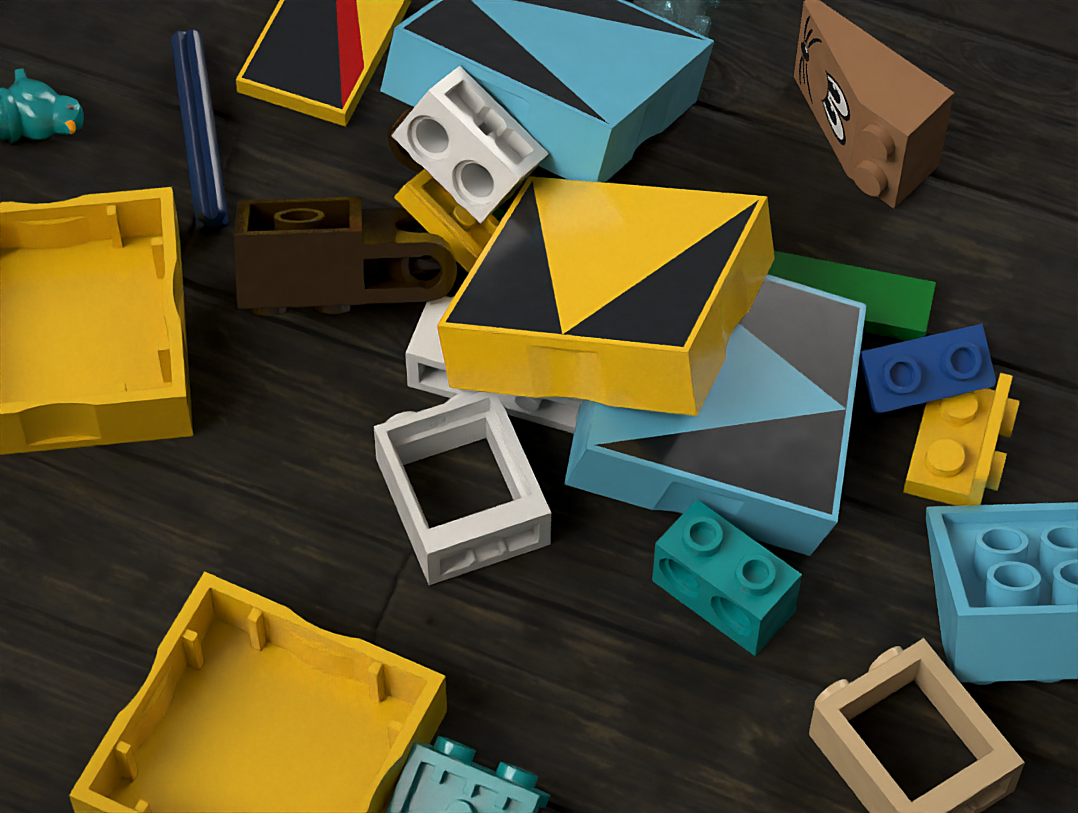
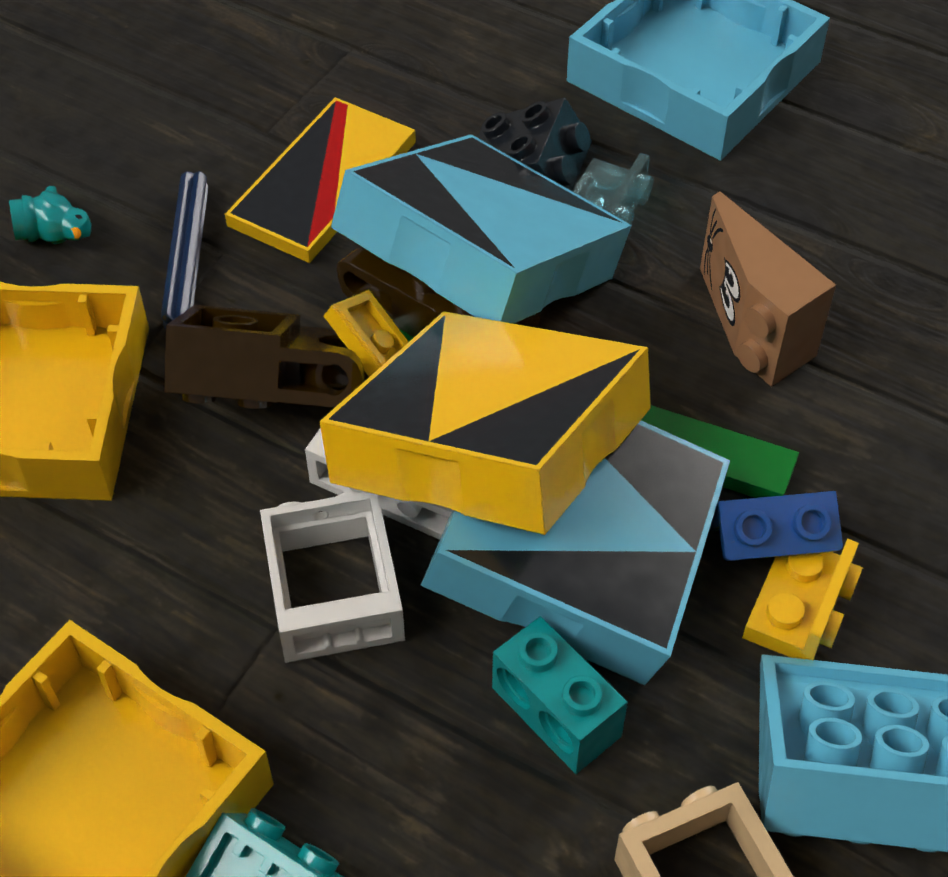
camera: 10 degrees right, 5 degrees down
white brick [391,66,549,223] -> none

